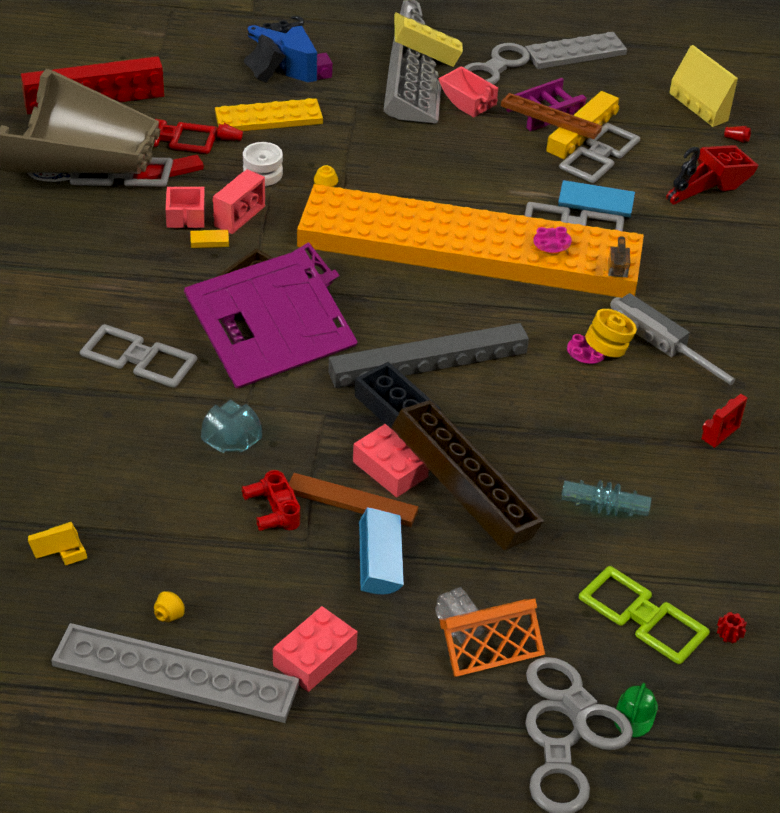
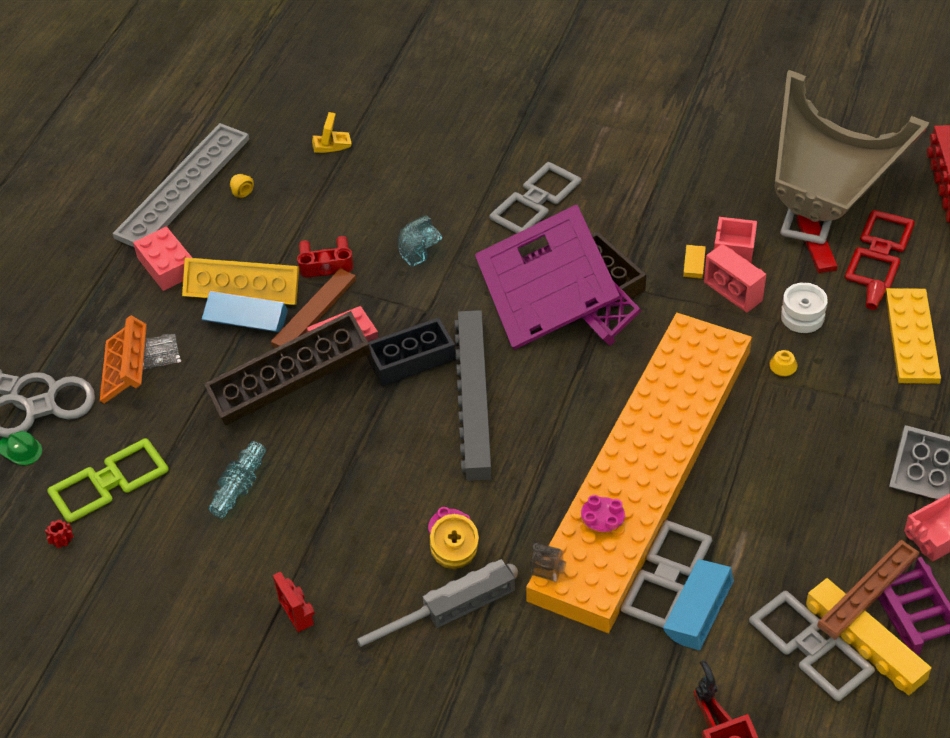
camera: 110 degrees right, 5 degrees up
none -> yellow plate [182,258,299,305]

